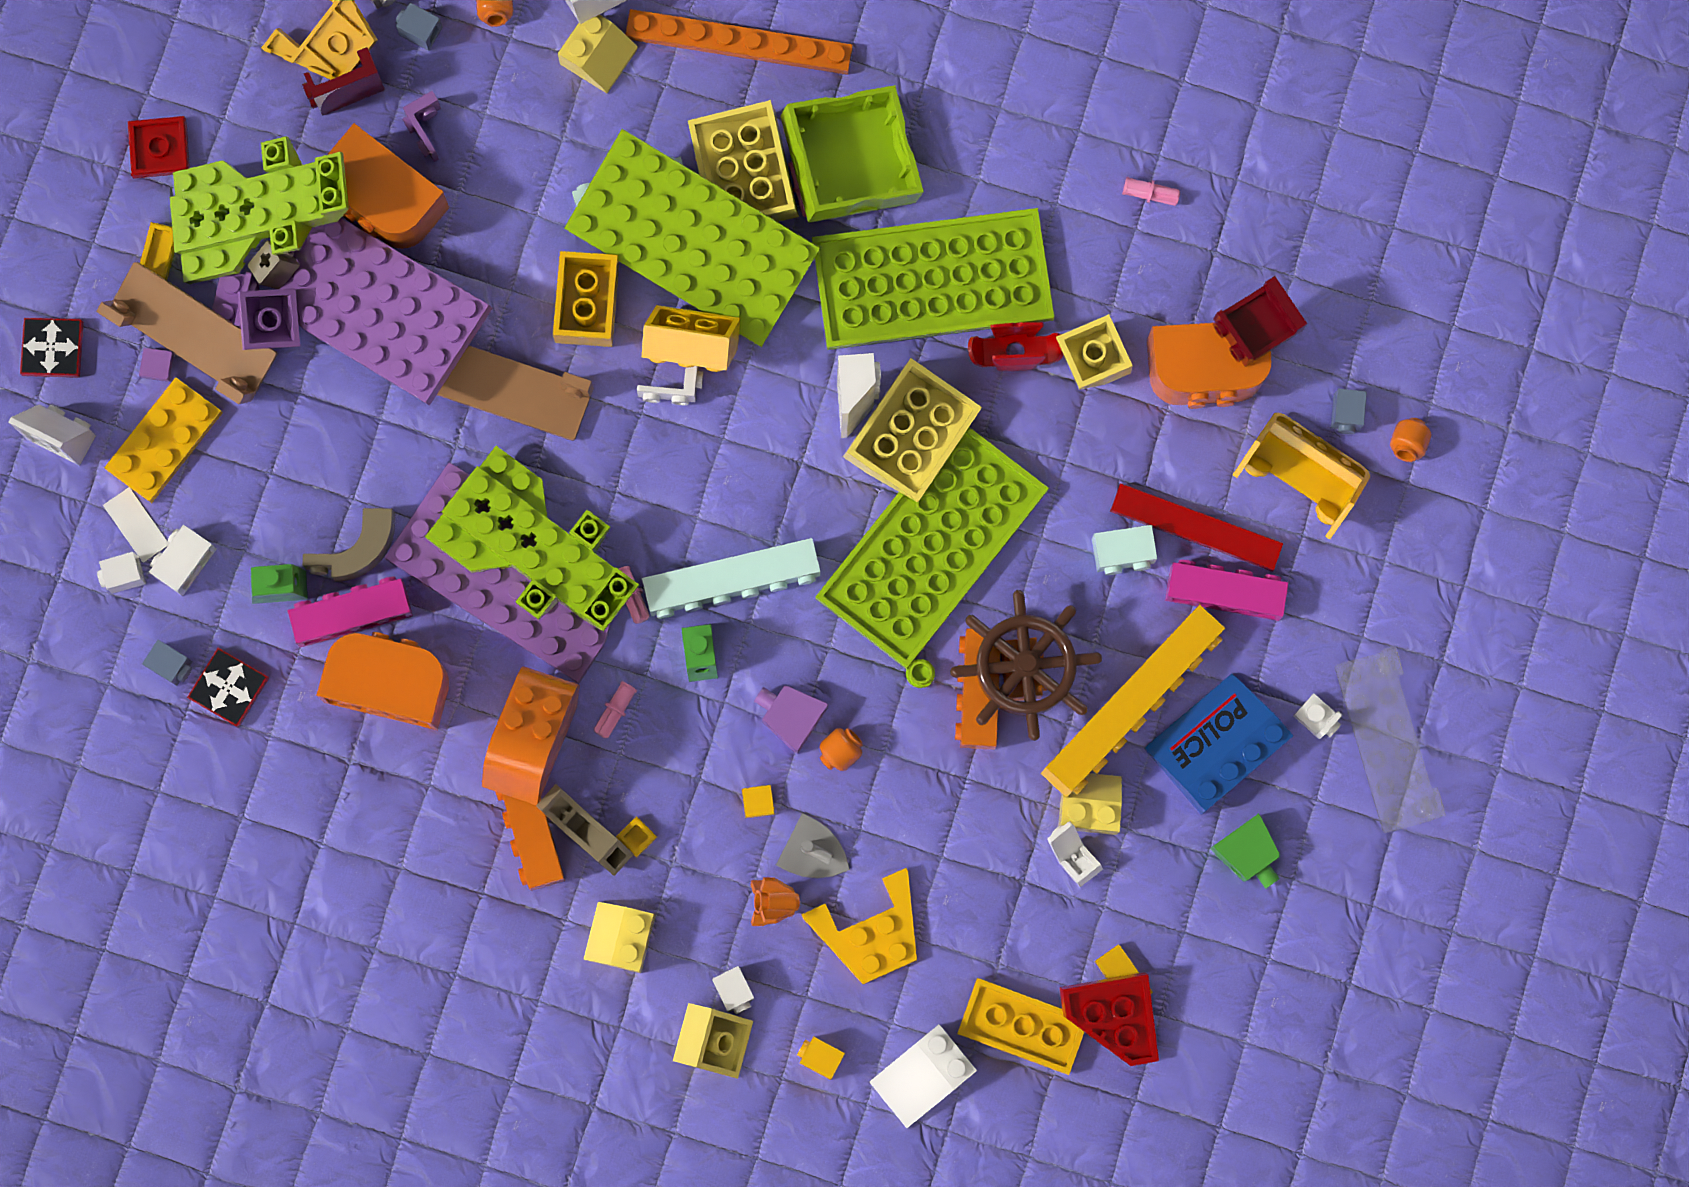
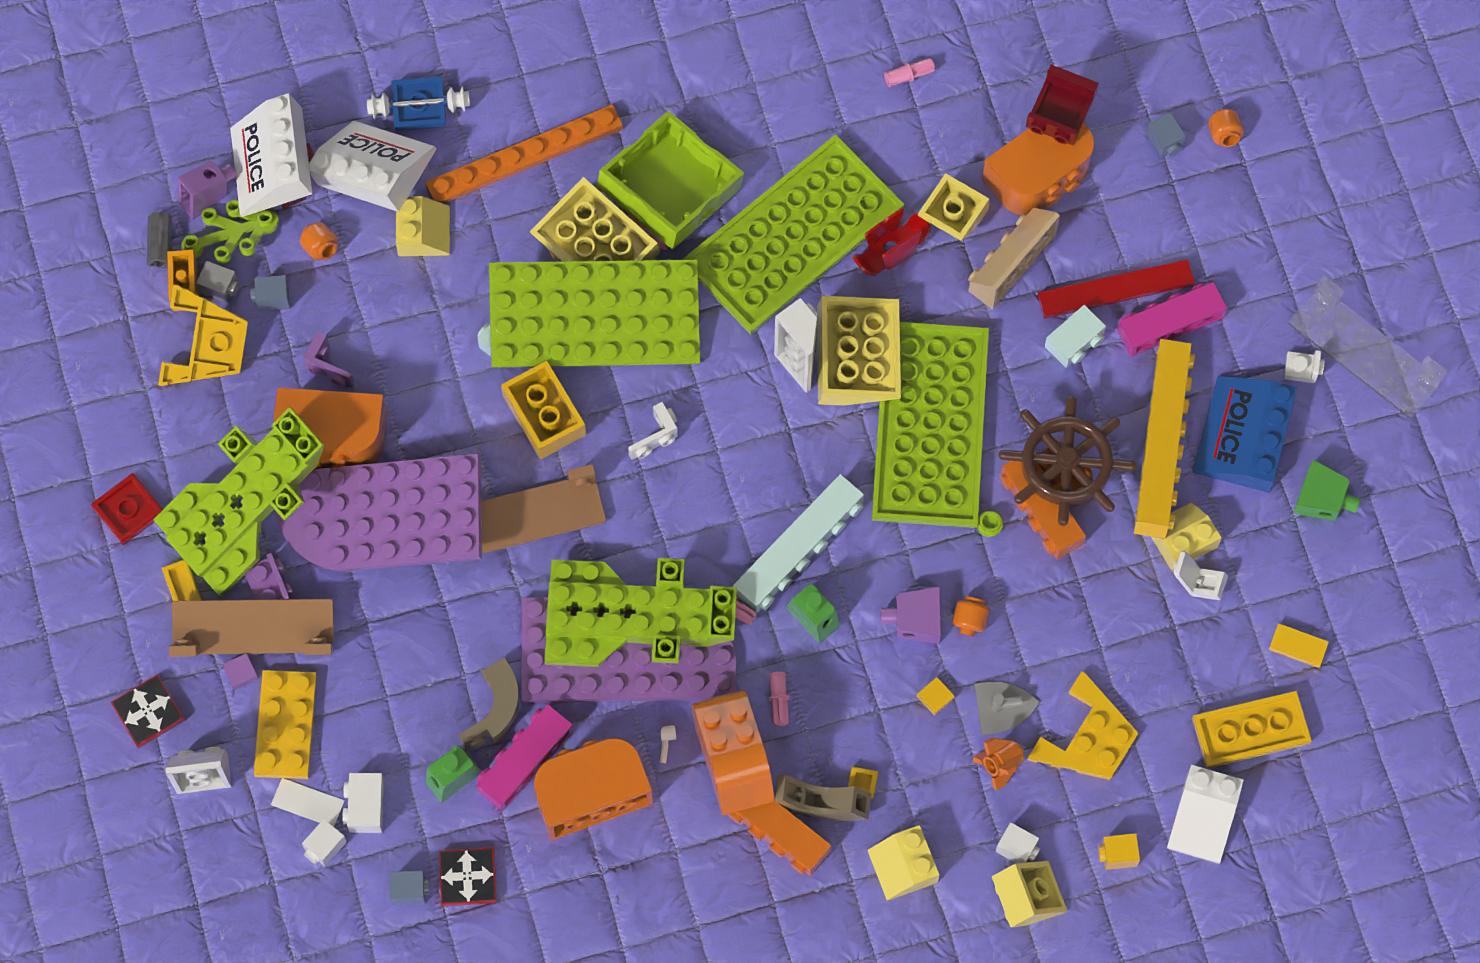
camera: 30 degrees left, 10 degrees down
medium lavender slope [238,289,300,350] -> none
dark tan brick [247,240,300,289] -> none
dark red panel [302,47,385,116] -> none
yellow brick [641,305,741,372] -> none
red plate [1060,972,1159,1066] -> none
yellow windscreen [1233,413,1370,539] -> none
none -> white hand [660,725,676,764]
none -> tan slope [968,208,1060,309]

